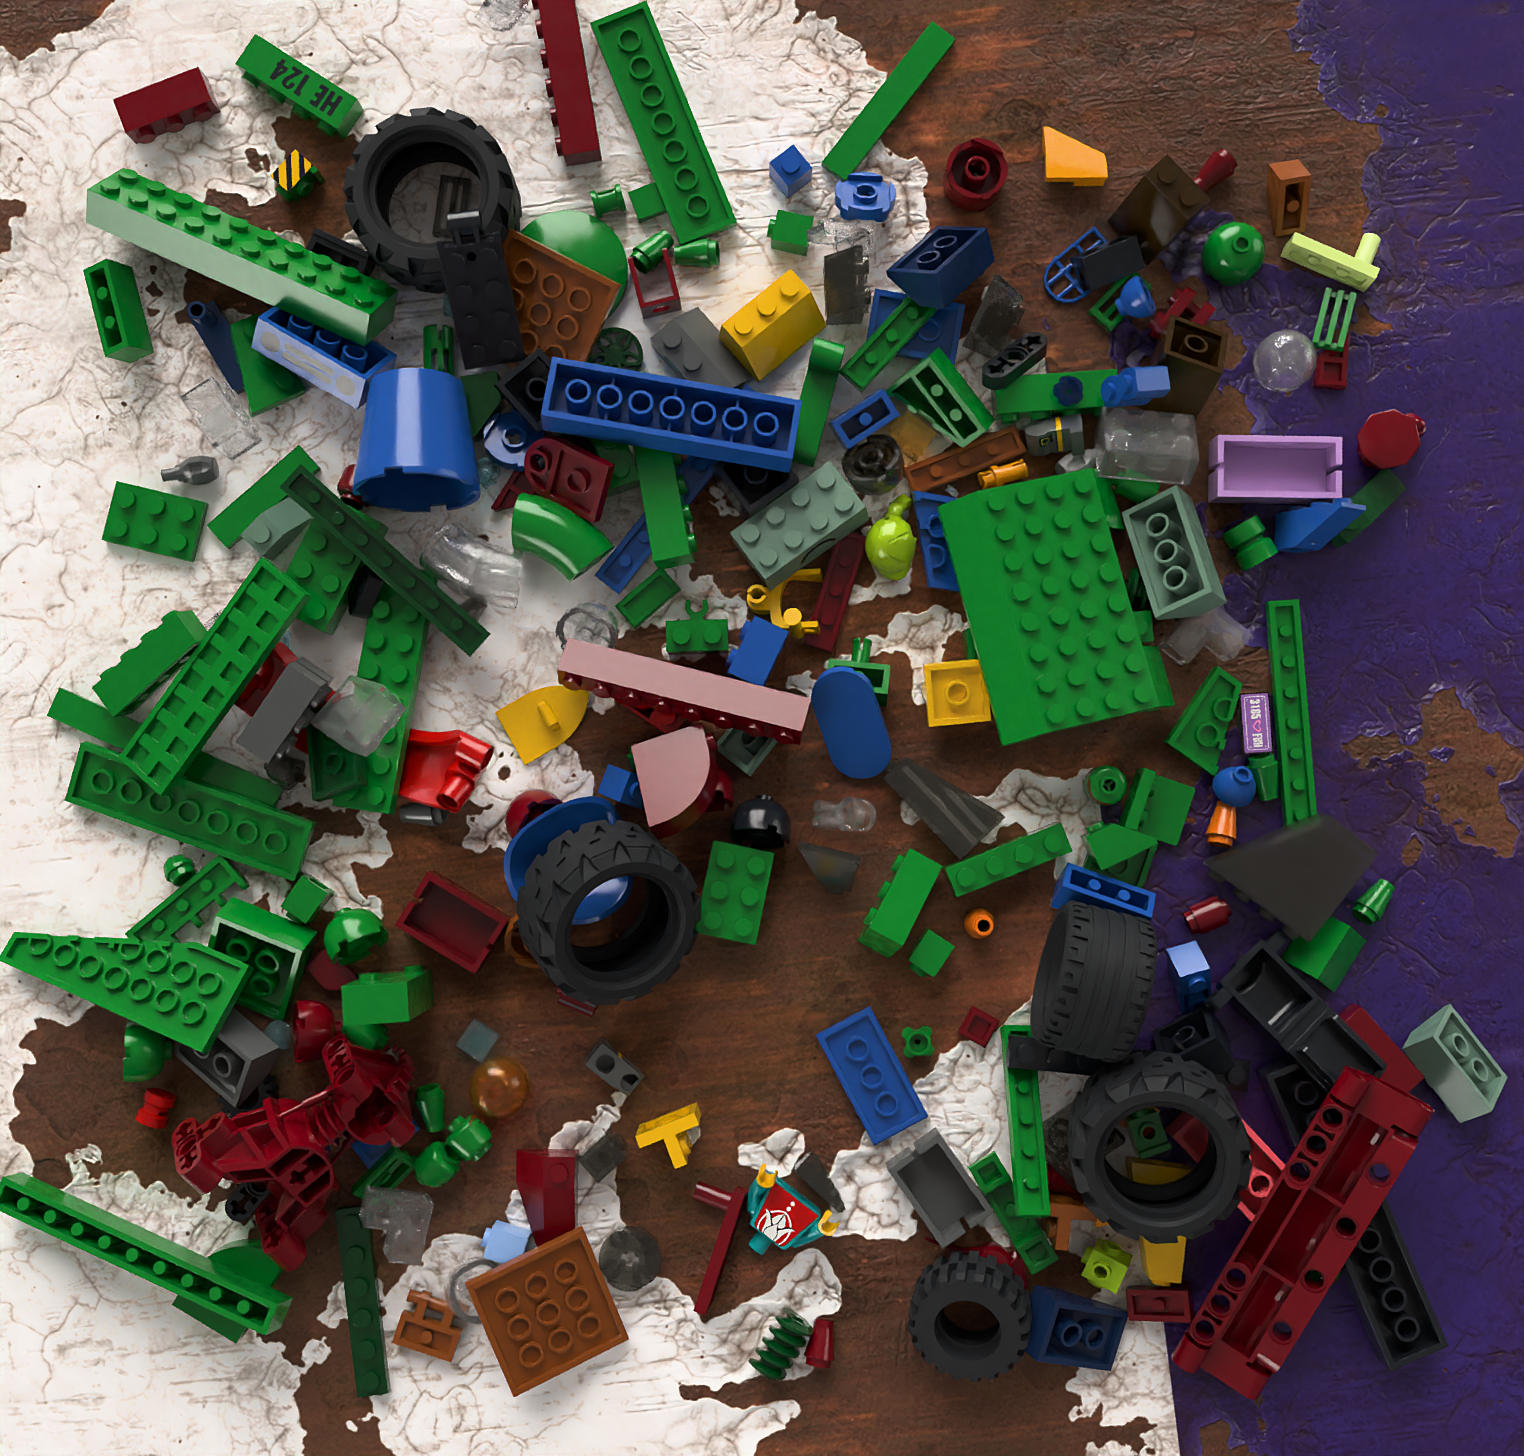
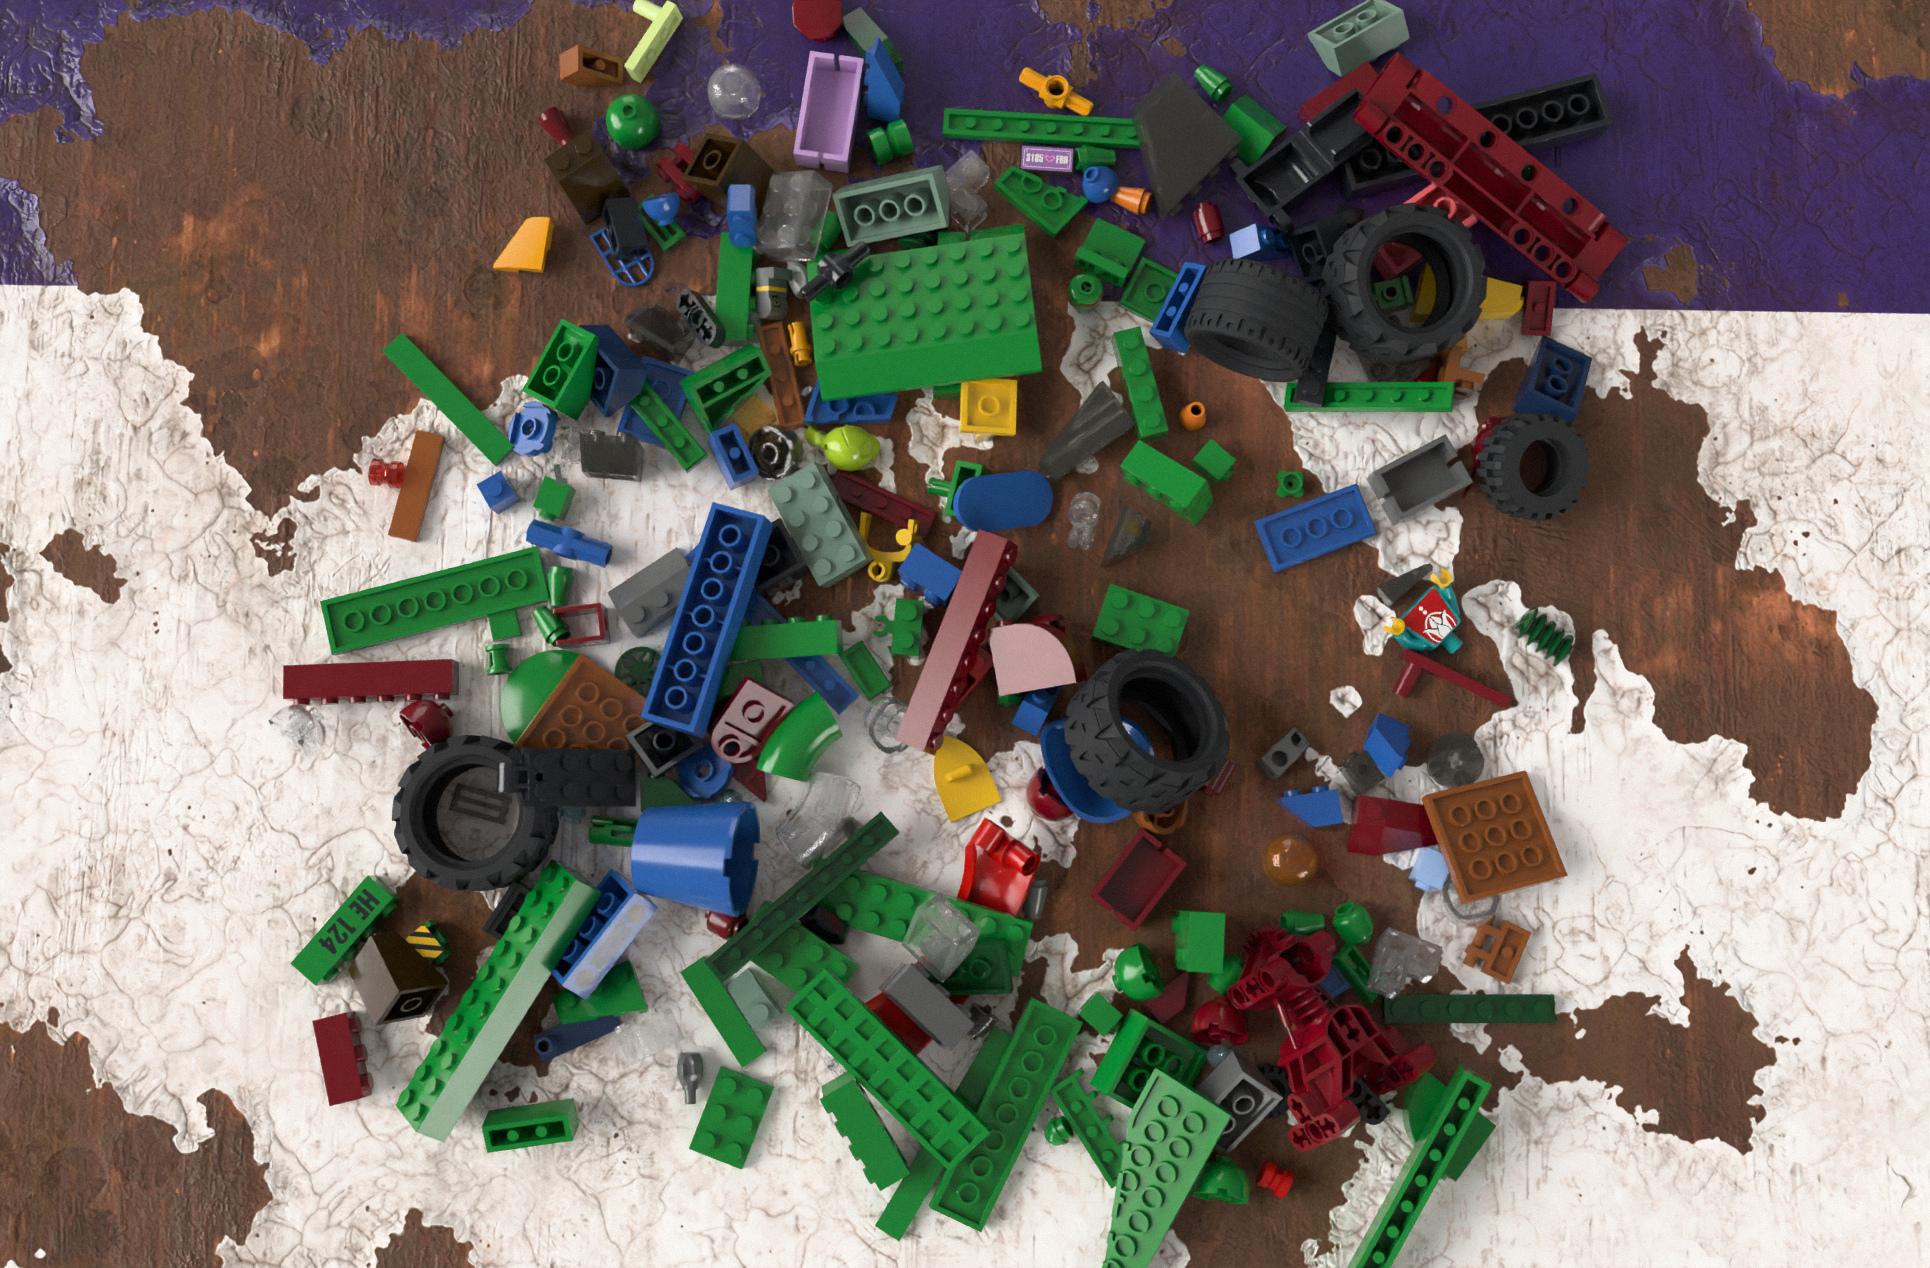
camera: 85 degrees left, 5 degrees down
green head [446,1114,493,1162] -> none
clear light blue plate [456,1018,501,1063] -> none
yellow bracket [635,1102,701,1169] -> none
yellow slope [719,269,827,383] -> none
black cylinder [728,795,791,849] -> none
green beam [792,337,845,467] -> none
dark red cone [804,1318,834,1368] -> none
dark red brick [943,138,1008,212] -> none
dark red tile [957,1005,1000,1048] -> none
green slope [968,1151,1059,1275] -> none
clear blue plate [1053,376,1084,406] -> none
green slope [1080,820,1158,871] -> none
lime brick [1080,1237,1133,1294] -> none
green tile [1311,287,1357,352] -> none
dark red tile [1313,332,1350,391] -> none
none -> dark brown slope [348,932,448,1026]
none -> clear red wheel [368,458,405,489]
none -> dark orange tile [388,430,446,543]
none -> dark red cylinder [399,699,454,750]
none -> green slope [522,319,599,421]
none -> blue piece [525,519,613,568]
none -> black axle [800,241,871,302]
none -> light orange axle [1019,67,1093,116]
none -> blue slope [1277,785,1343,828]
none -> blue slope [1363,712,1411,778]

